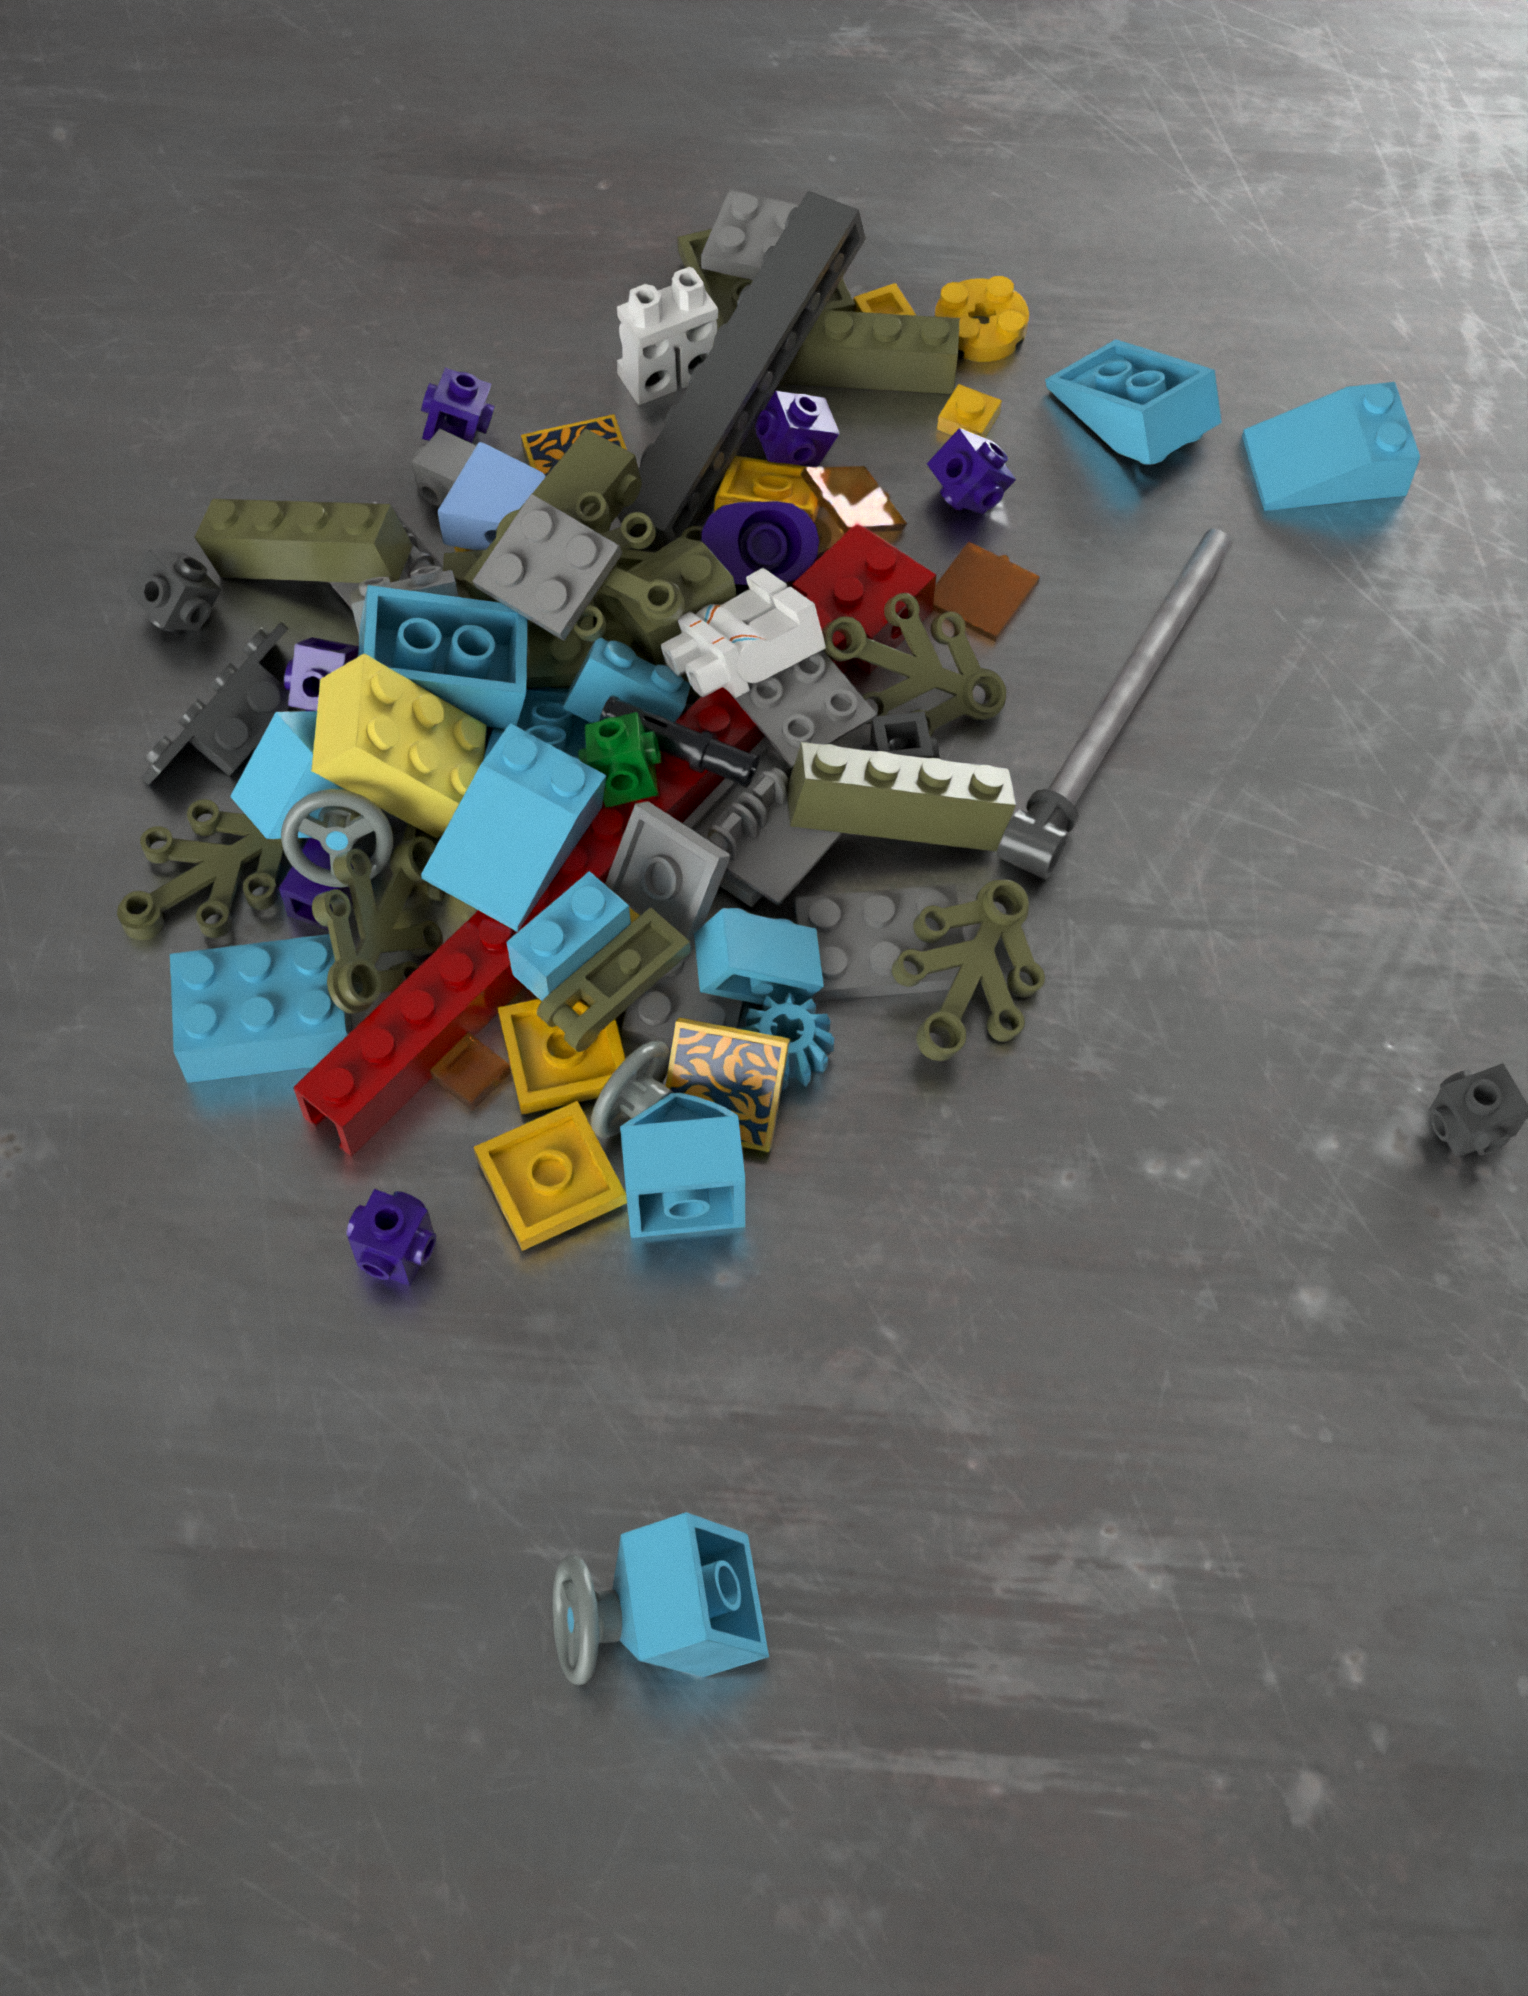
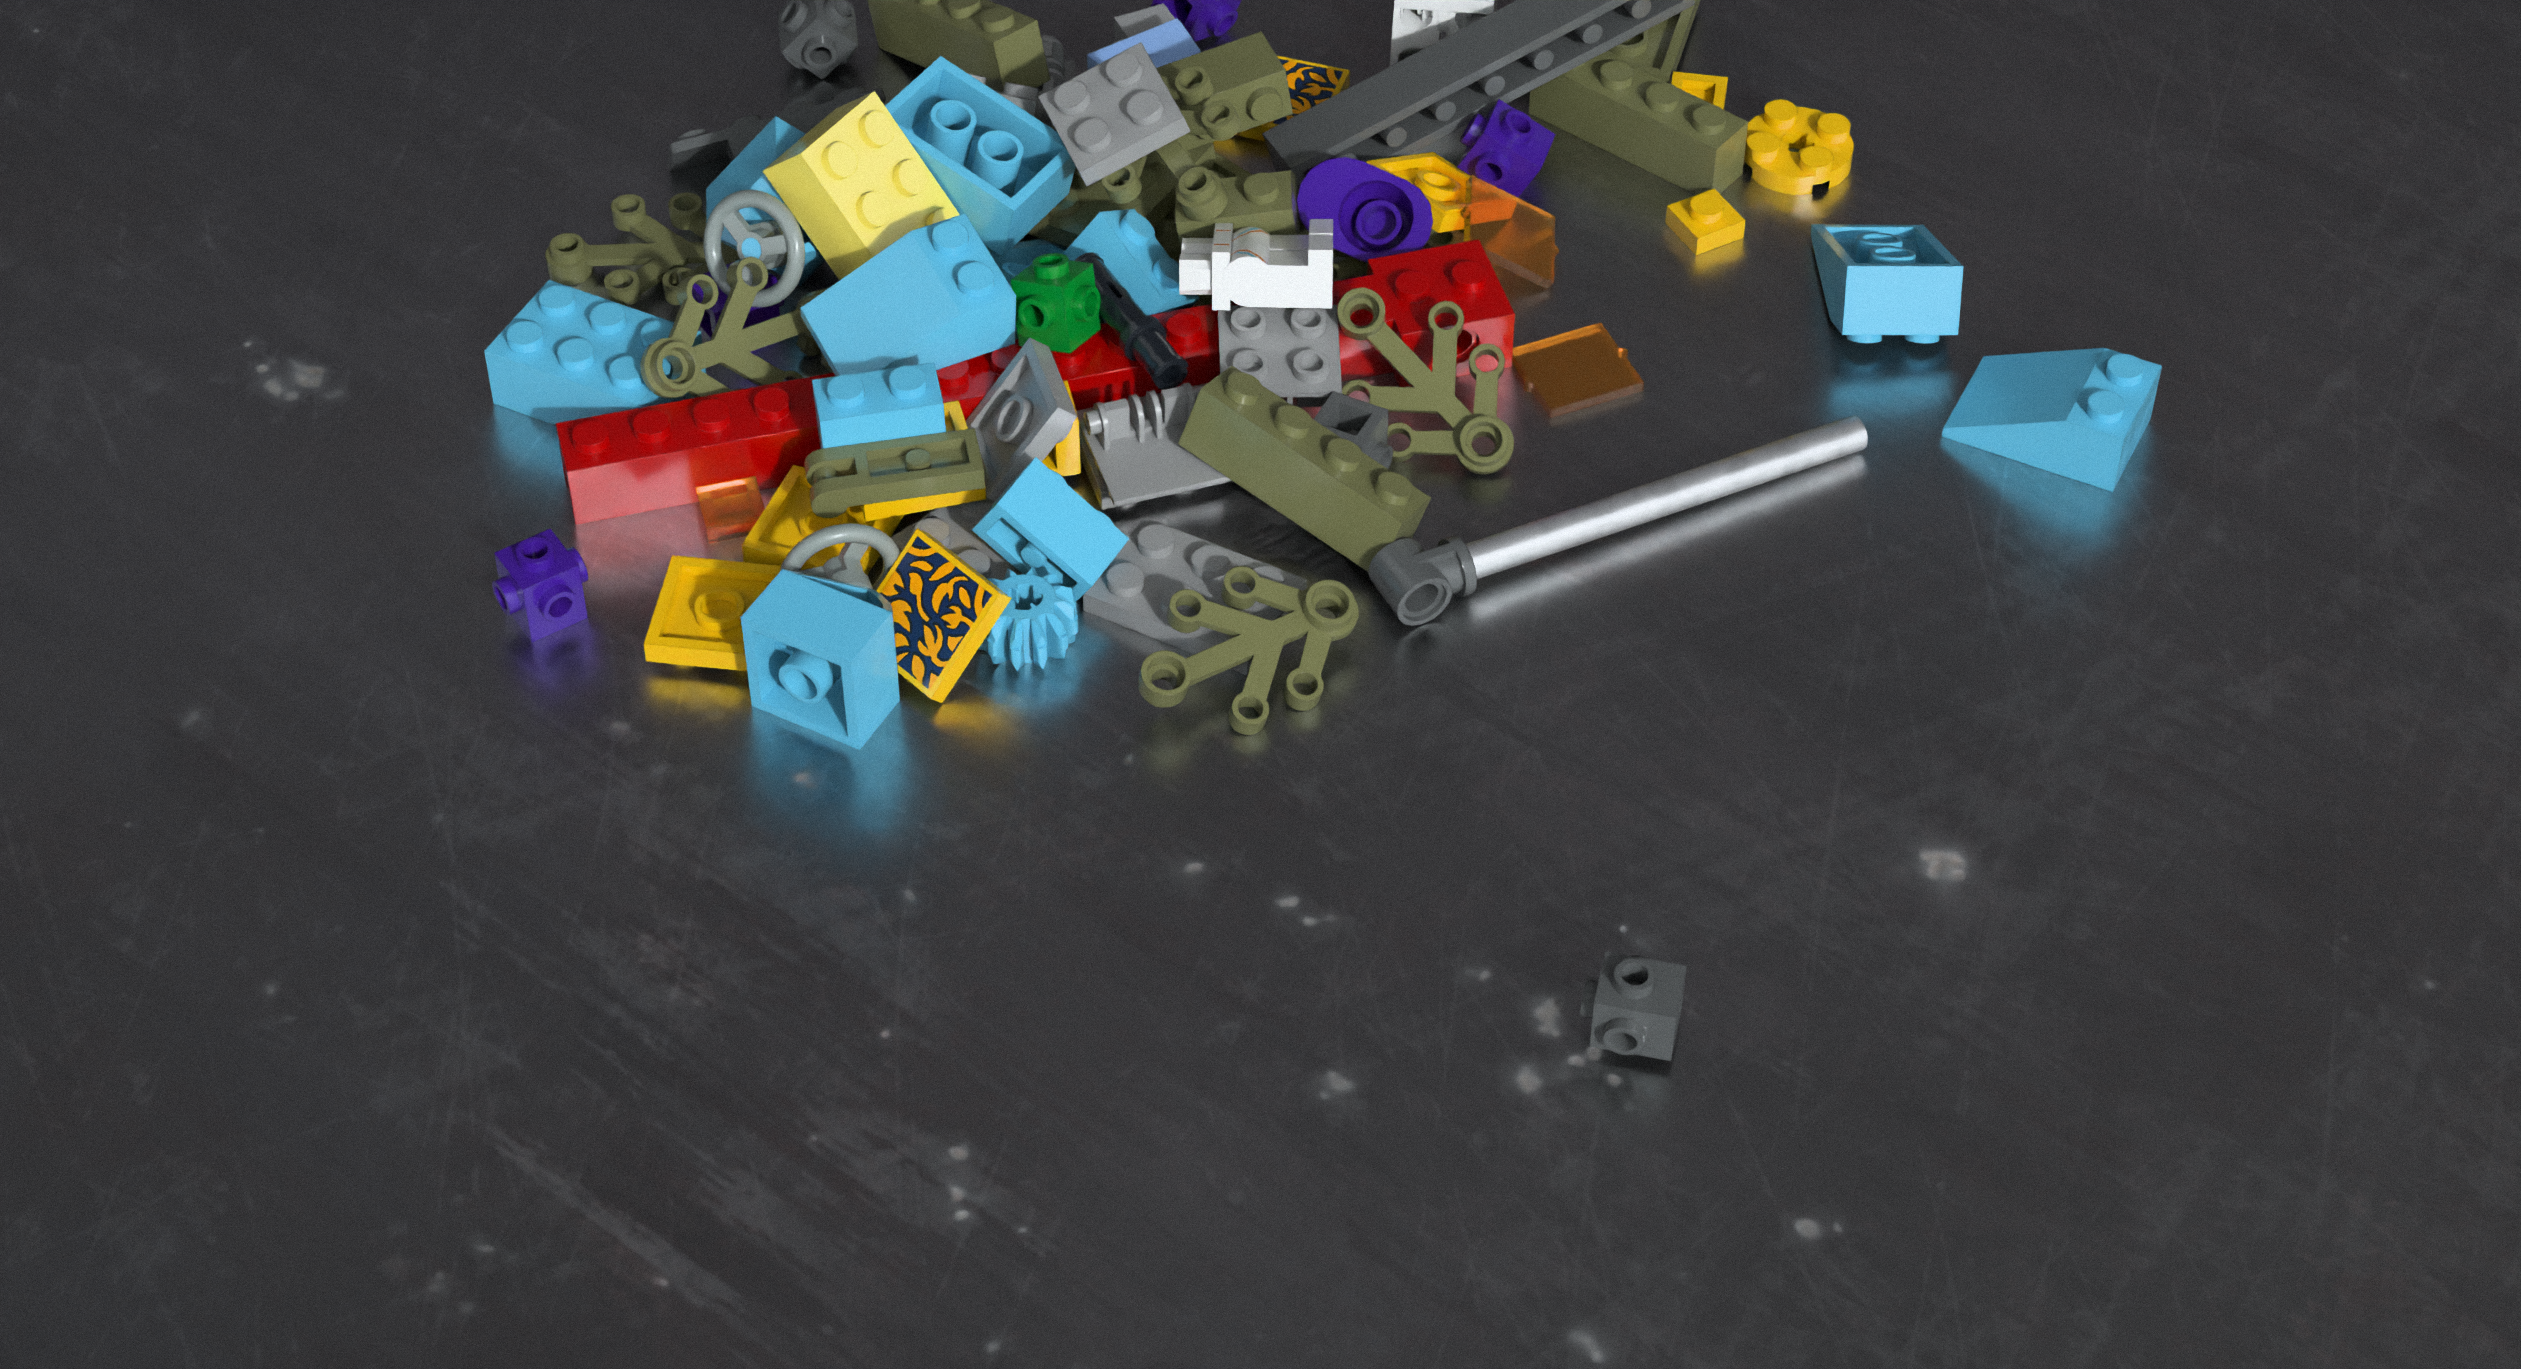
camera: 35 degrees right, 15 degrees down
medium azure piece [552,1512,769,1685] -> none
dark purple brick [927,428,1016,515] -> none

